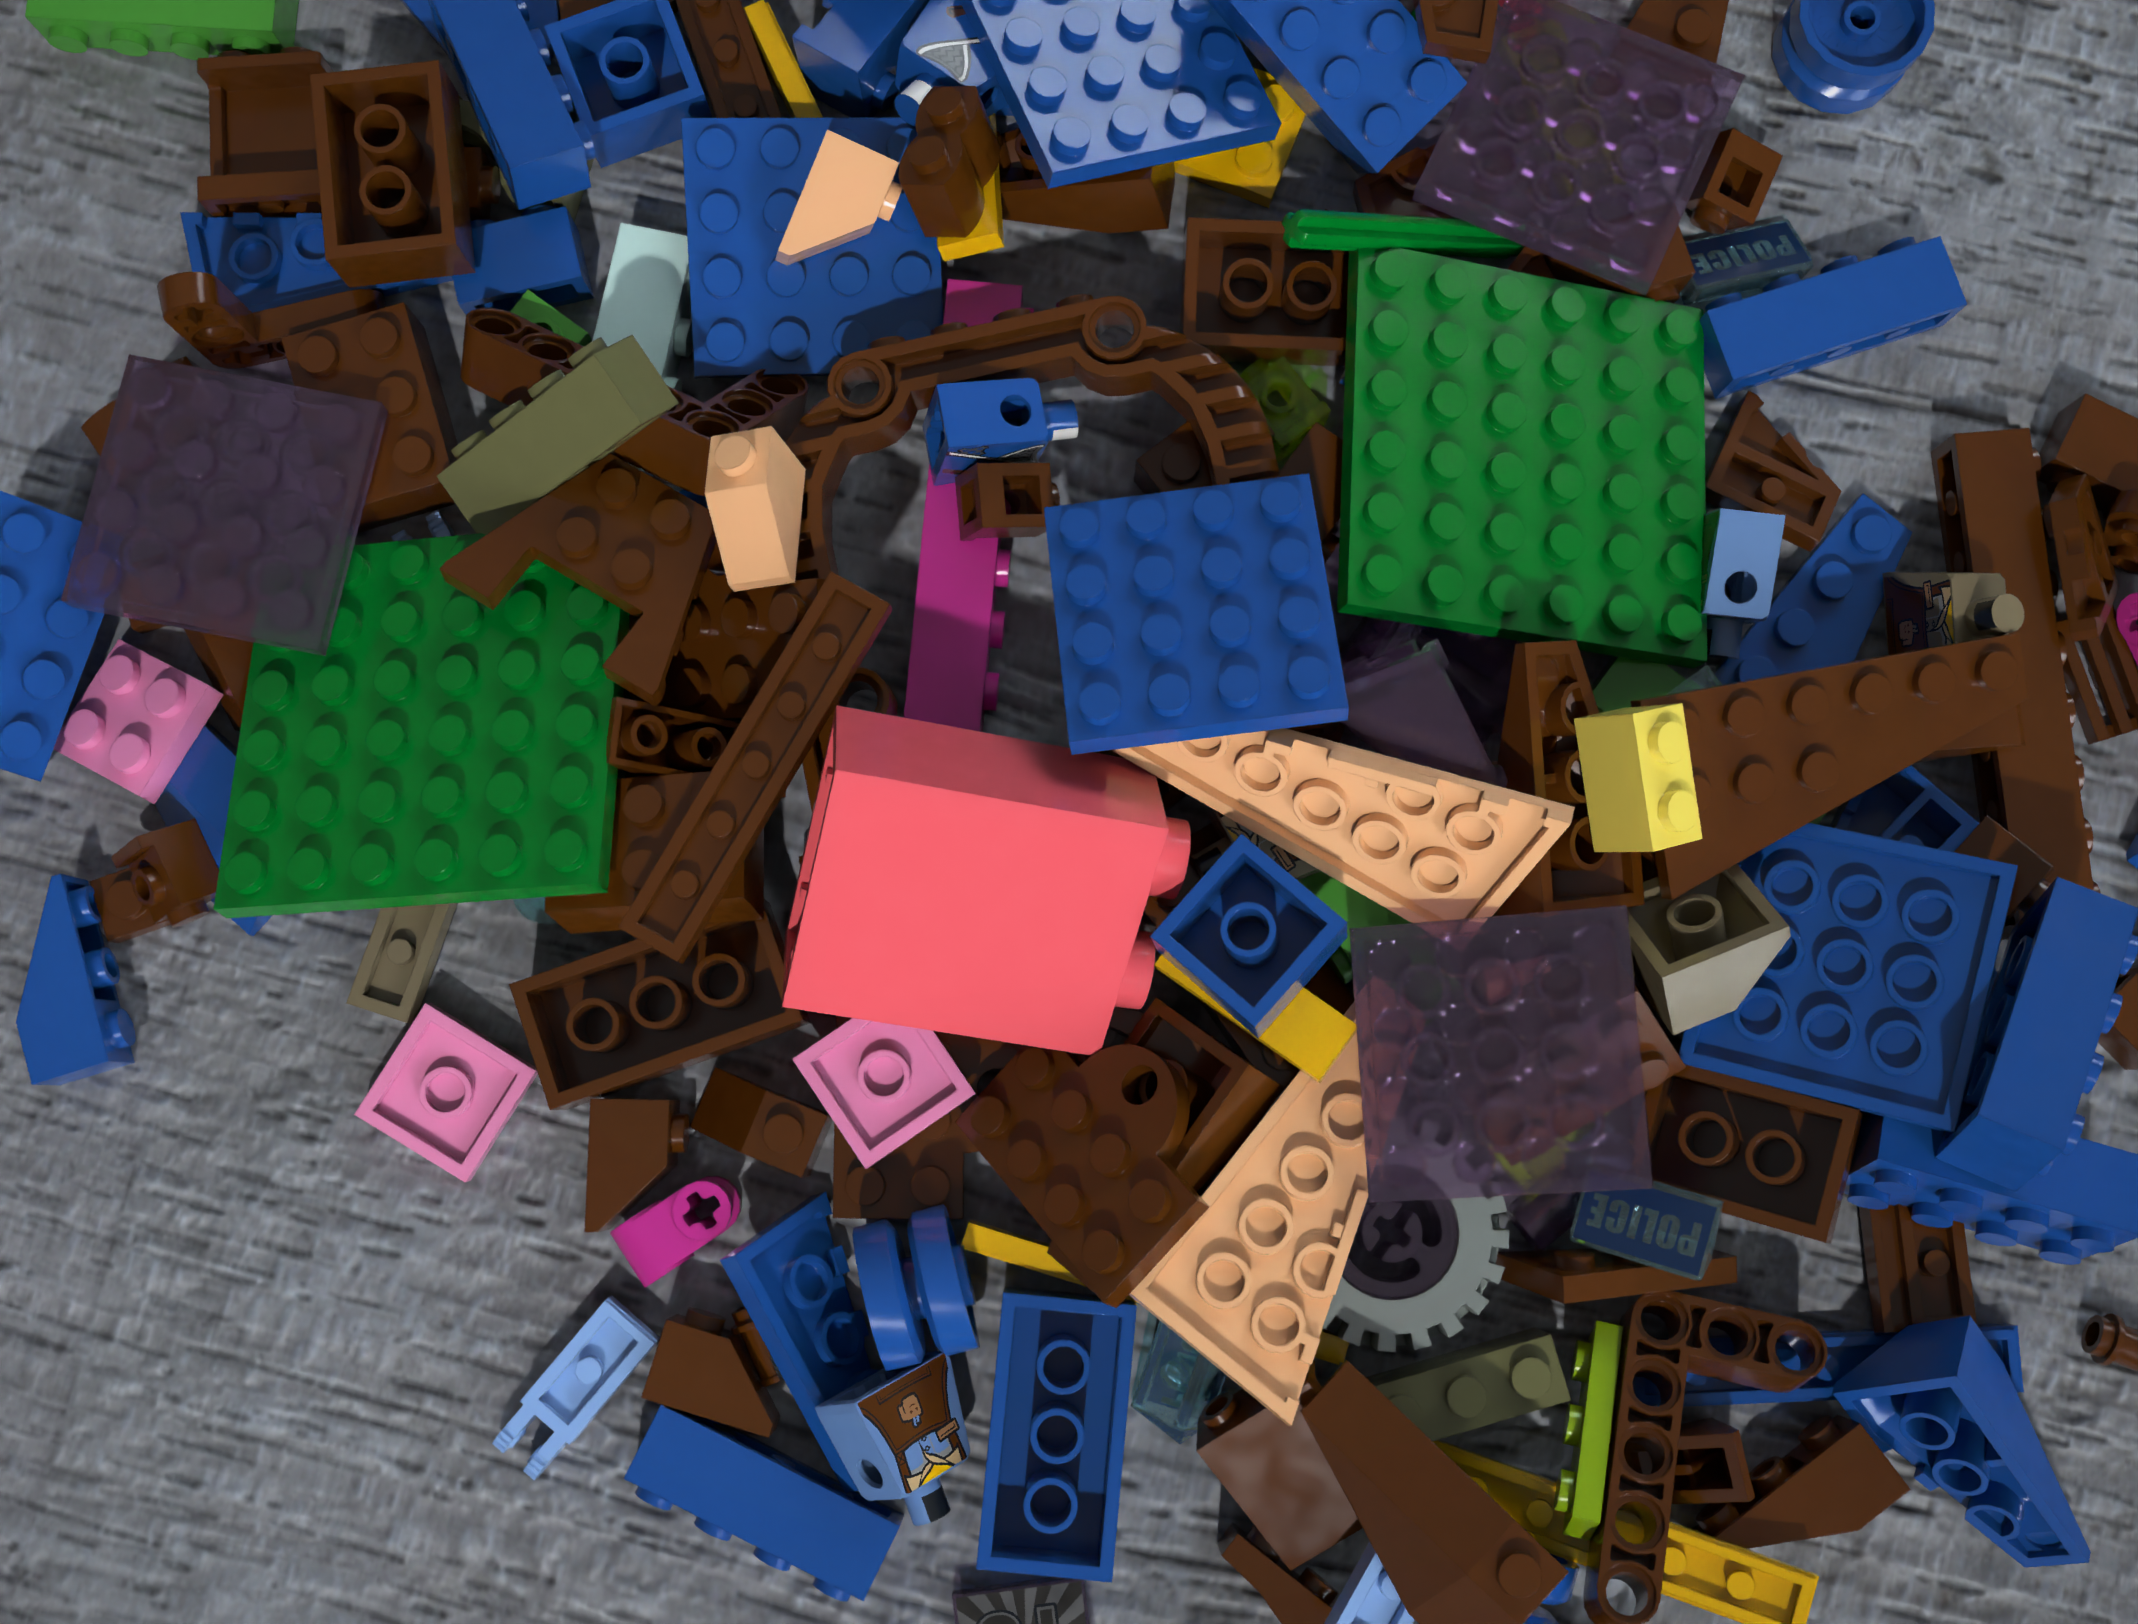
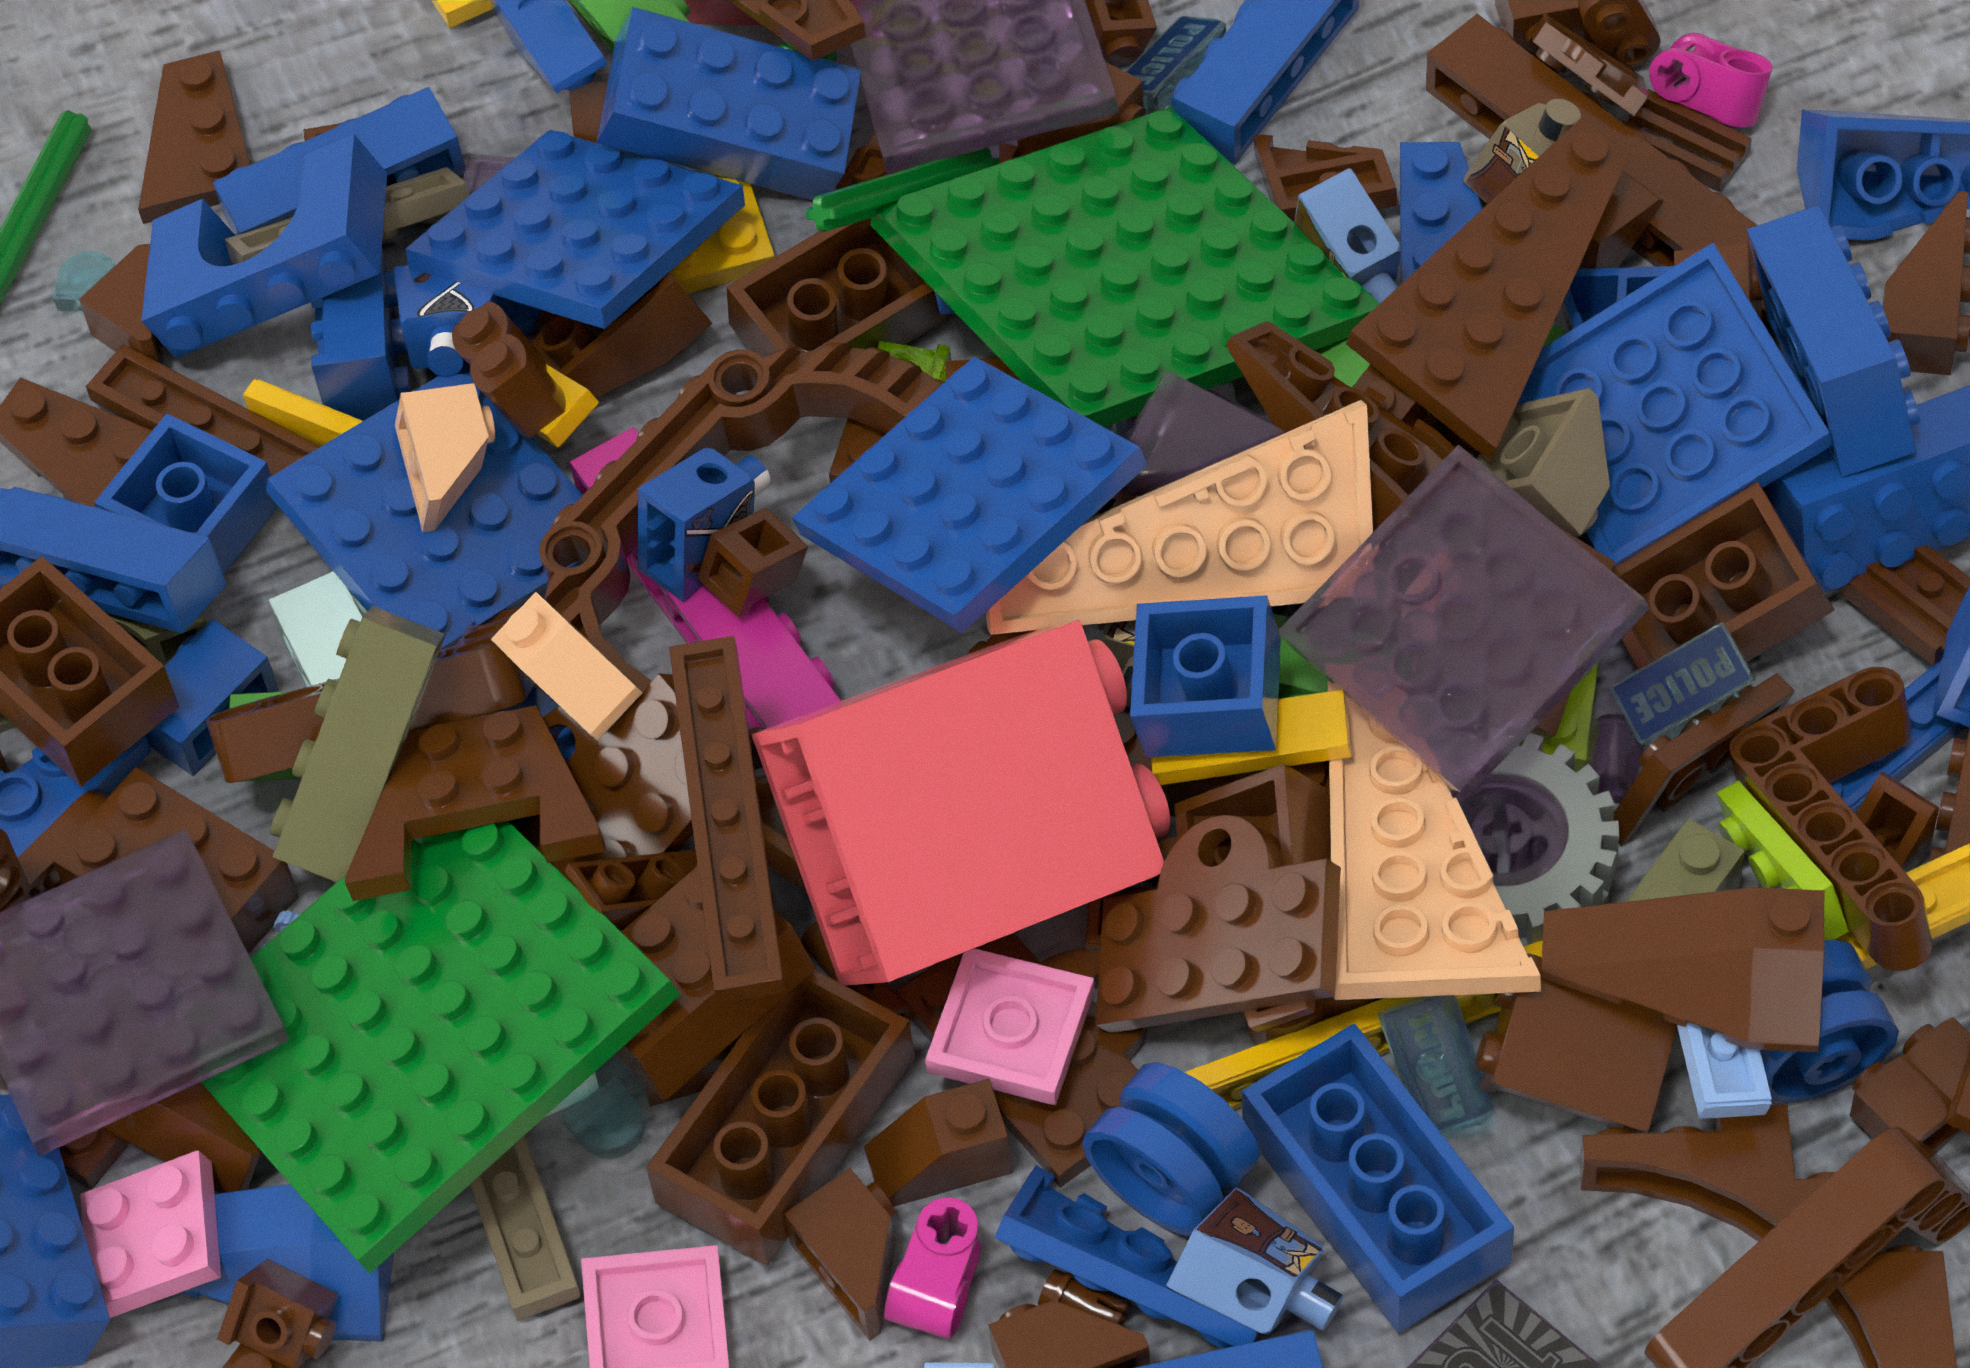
camera: 30 degrees left, 25 degrees down
light yellow brick [1574,703,1703,852] -> none

